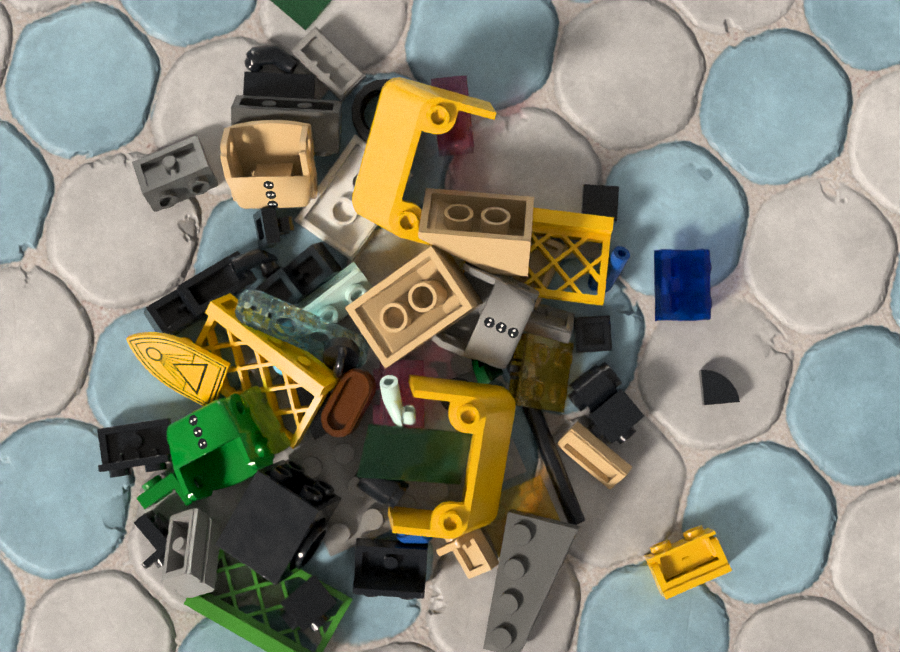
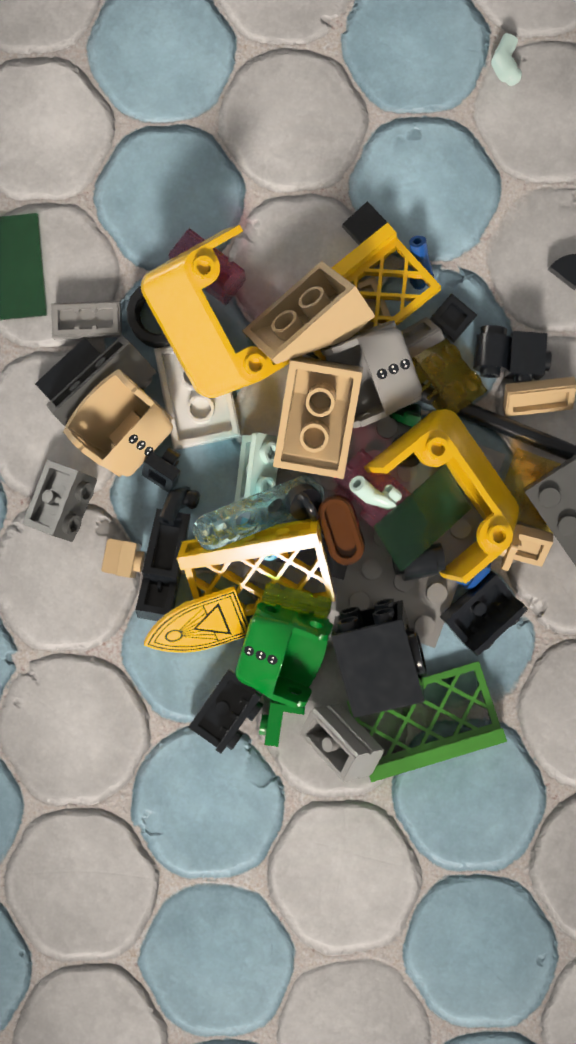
camera: 35 degrees left, 0 degrees up
black bracket [134,510,169,570] -> none
black slope [241,242,343,324] -> none
black arm [244,44,299,74] -> none
black brick [280,575,337,633] -> none
clear blue bracket [654,249,712,322] -> none
none -> tan bracket [101,539,145,578]
none -> light aqua arm [491,33,522,86]

